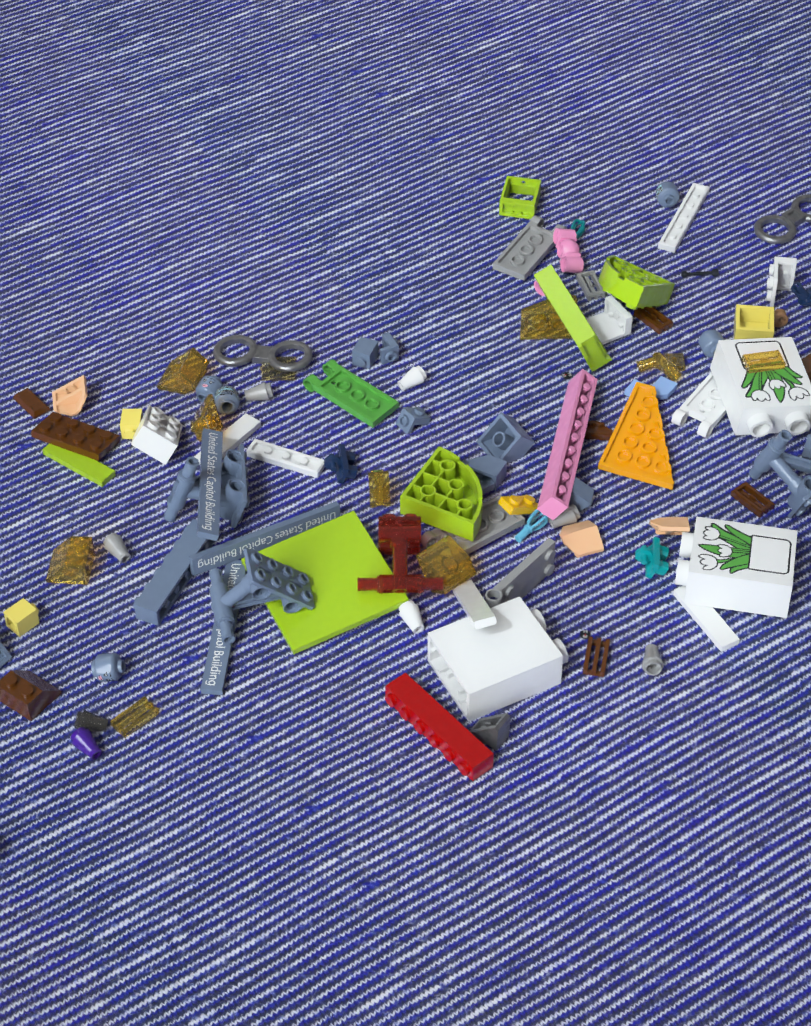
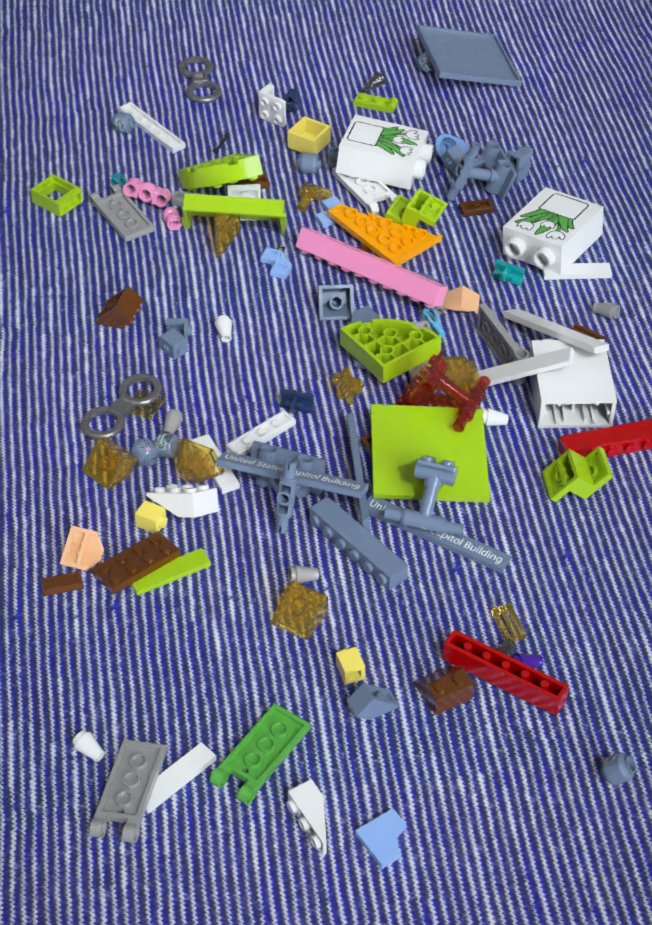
camera: 65 degrees left, 0 degrees up
sand blue head [91,653,126,682] -> none
bright green hinge [303,359,399,428] -> none
sand blue bracket [396,406,431,434] -> none
flat silver slope [470,713,510,750] -> none
yellow plate [498,495,539,515] -> none
light nougat slope [649,517,690,535] -> none
clear yellow tile [741,350,786,373] -> none
none -> reddish brown slope [95,286,143,329]
none -> light blue tile [260,247,292,279]
none -> lime bracket [384,188,448,227]
none -> red brick [442,629,569,716]
none -> white tile [504,308,609,354]
none -> lime bracket [542,446,613,502]

